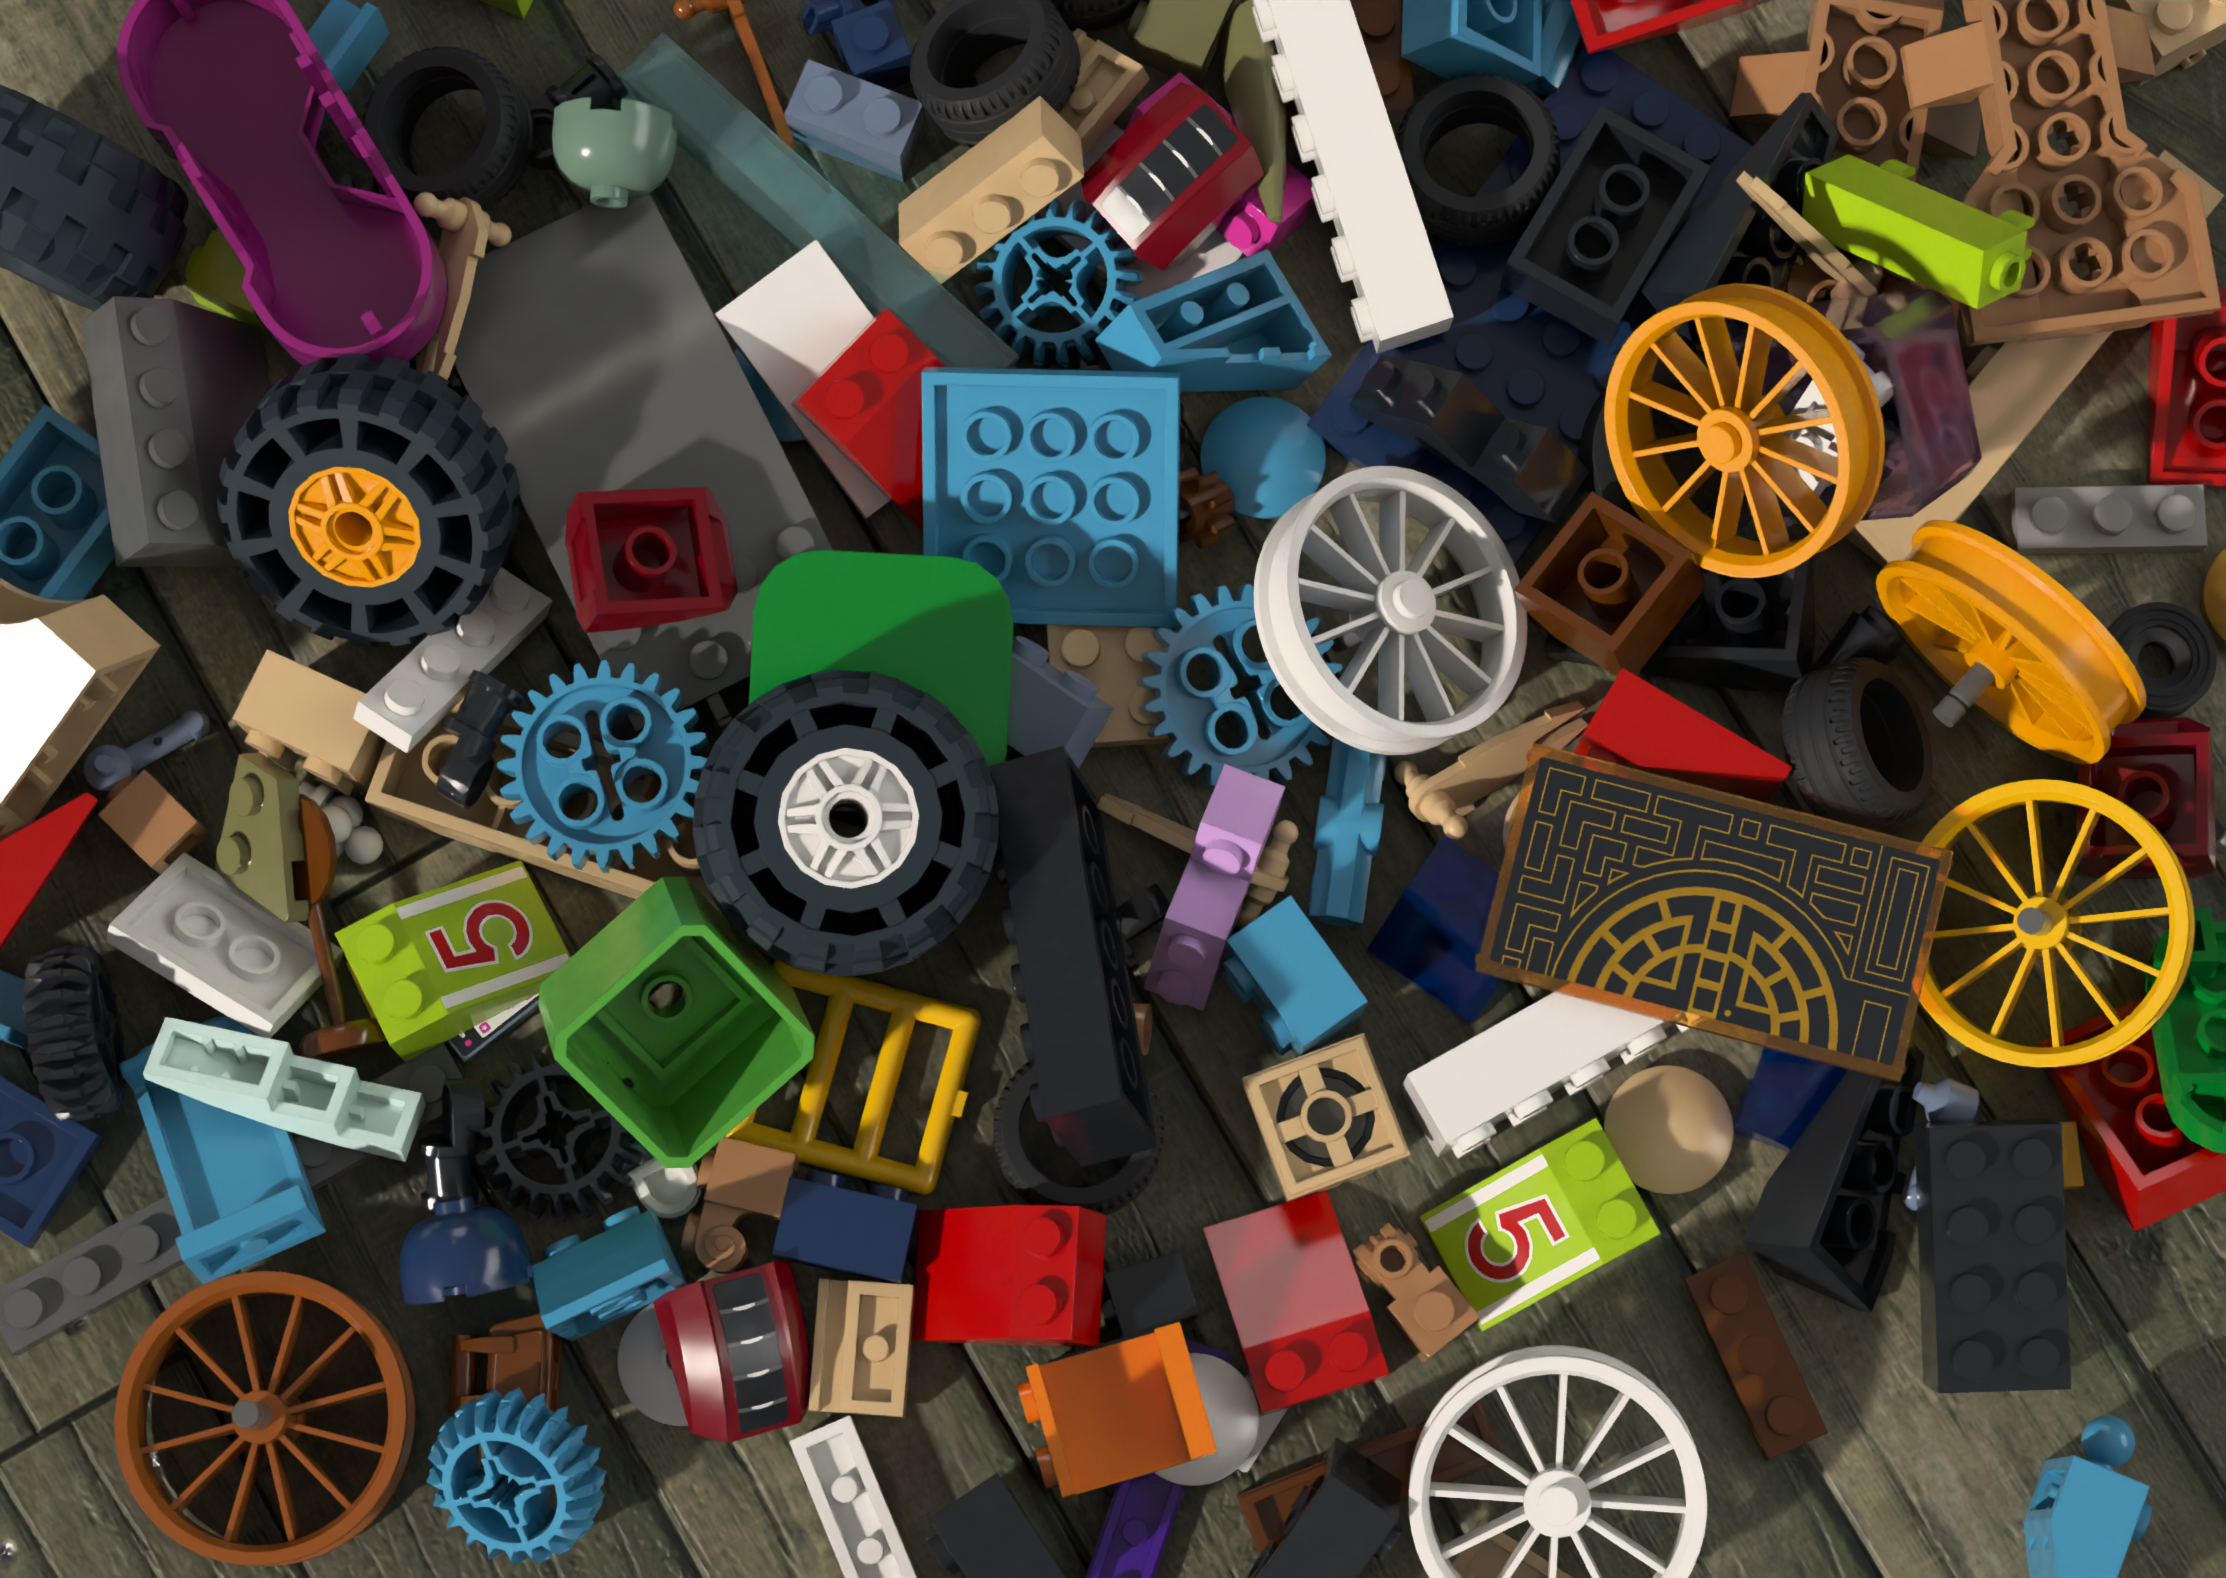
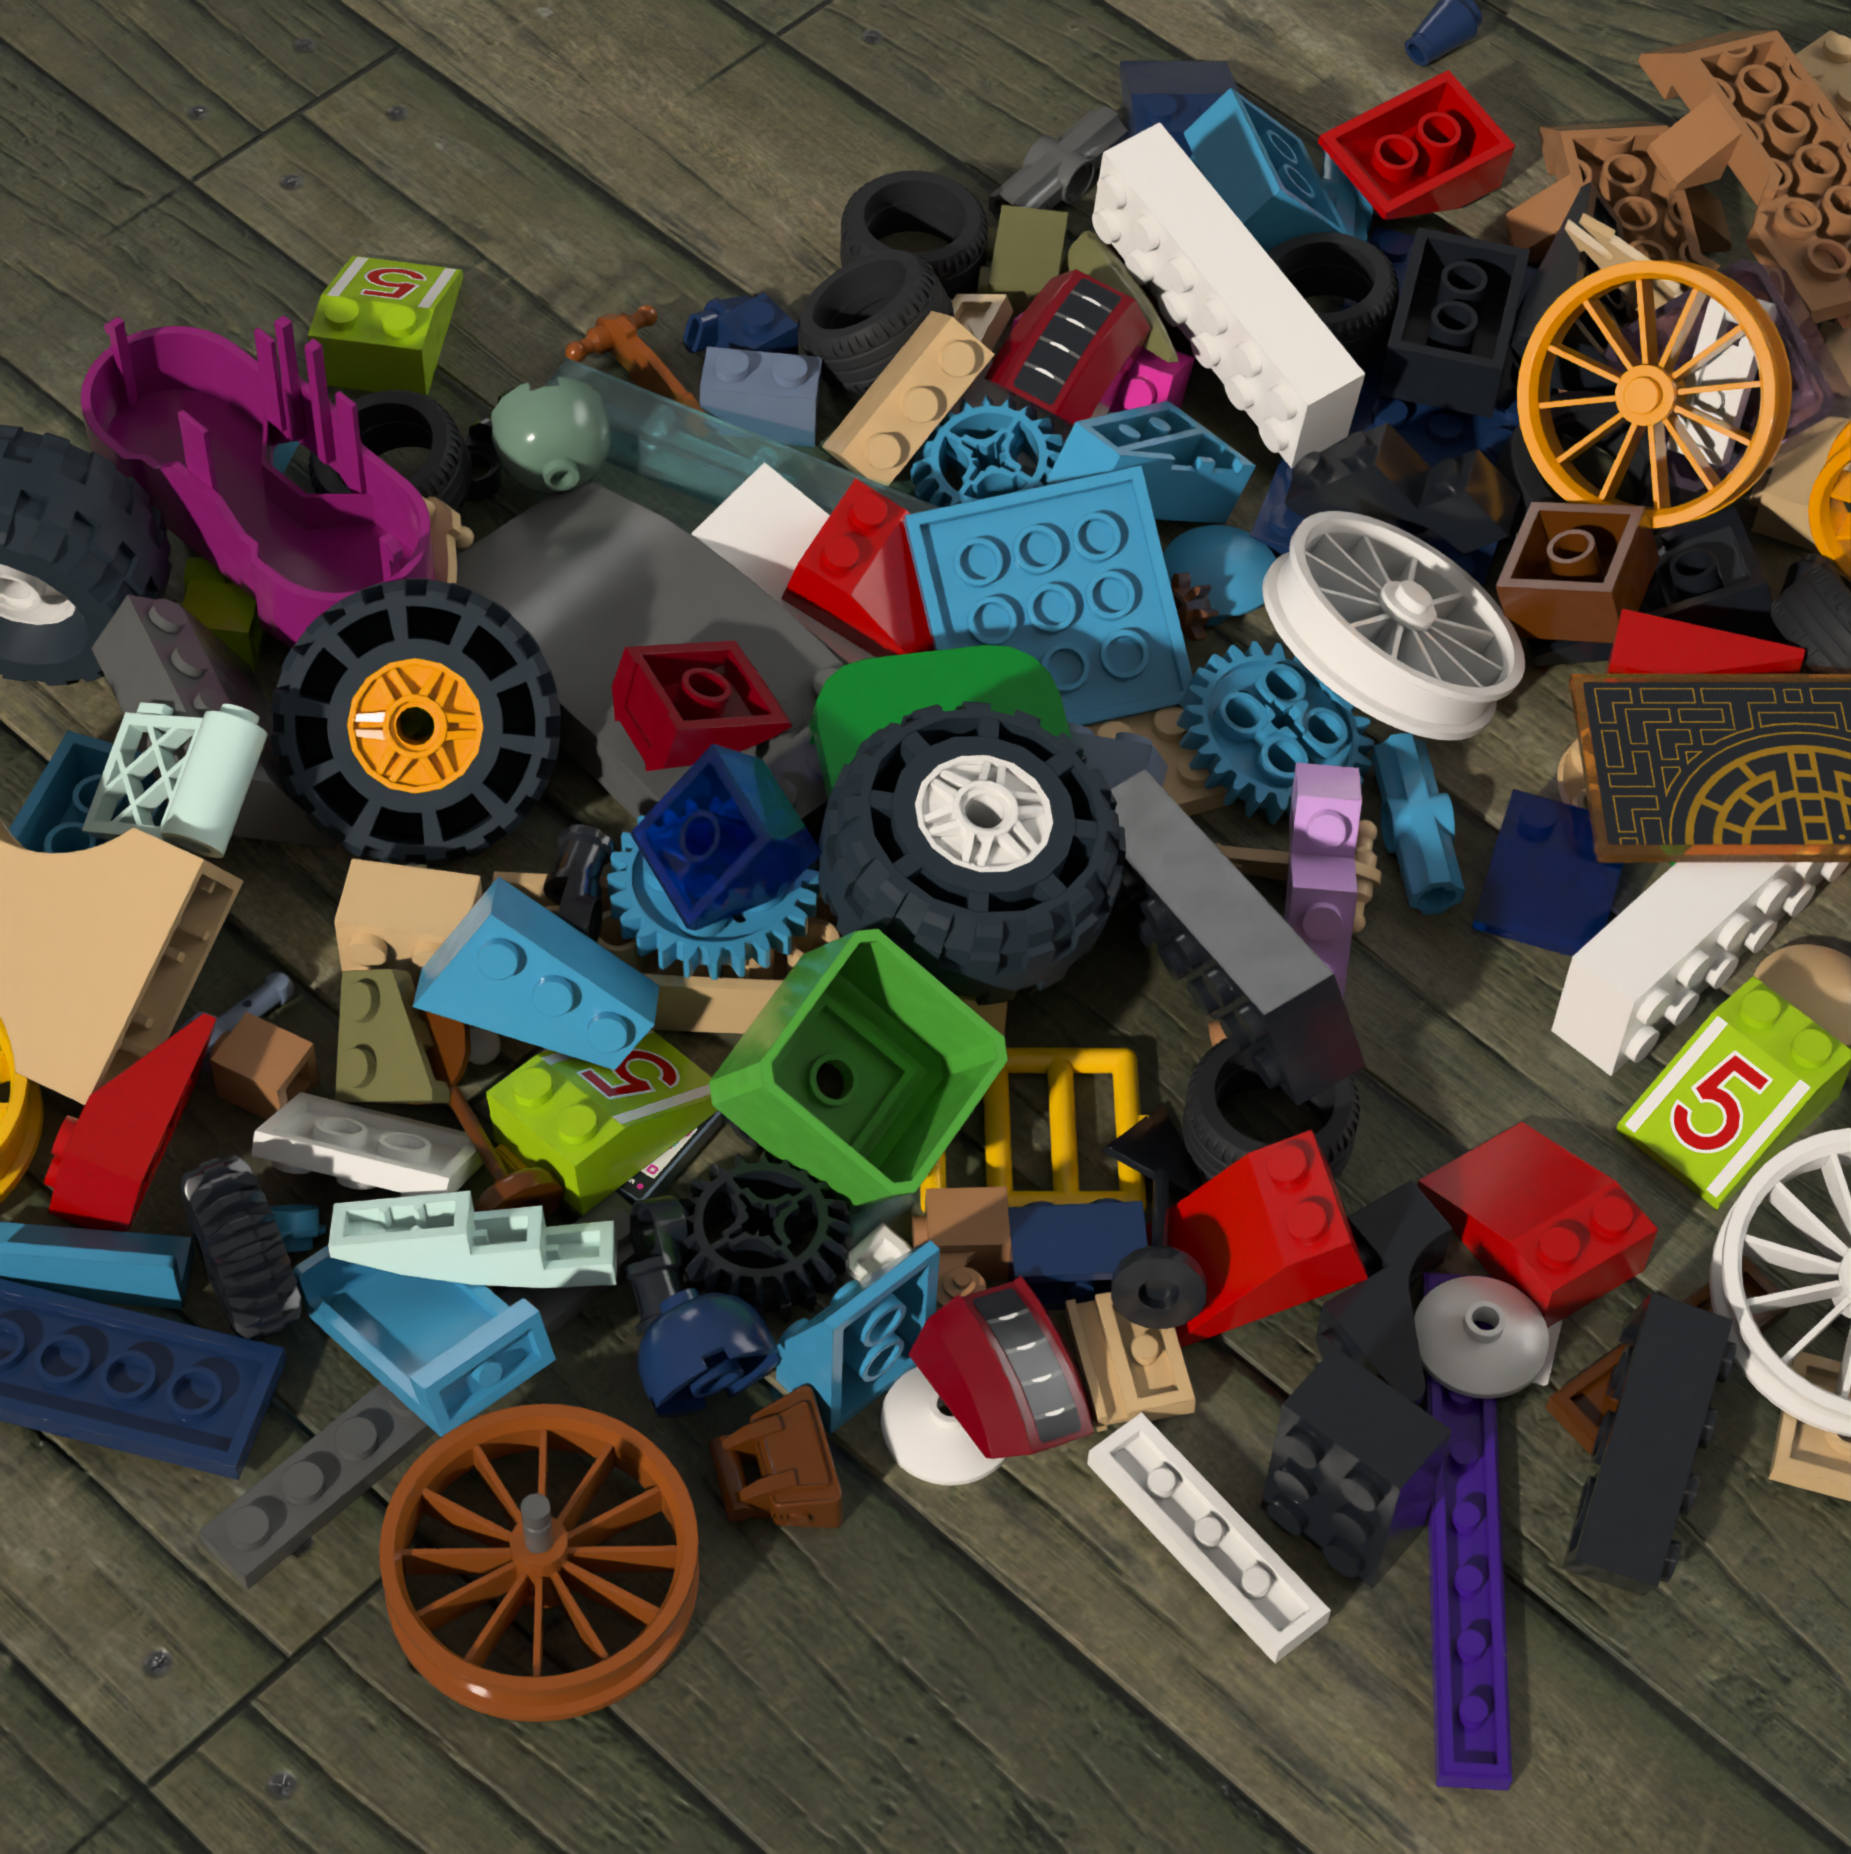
camera: 20 degrees left, 25 degrees down
white plate [353,567,553,753] -> none
dark azure gear [426,1387,607,1566] -> none
orange panel [1017,1322,1217,1499] -> none
dark azure brick [1221,895,1368,1058] -> none
tan piece [1241,1033,1411,1202] -> none
medium nougat brick [1352,1222,1480,1363] -> none
tan piece [1394,701,1588,840] -> none
lime brick [1802,154,2035,310] -> none
none -> light aqua piece [82,702,268,858]
none -> dark azure plate [270,1204,326,1252]
none -> dark azure wedge [413,876,660,1070]
none -> clear blue slope [630,744,822,931]
none -> black piece [1102,1104,1207,1329]

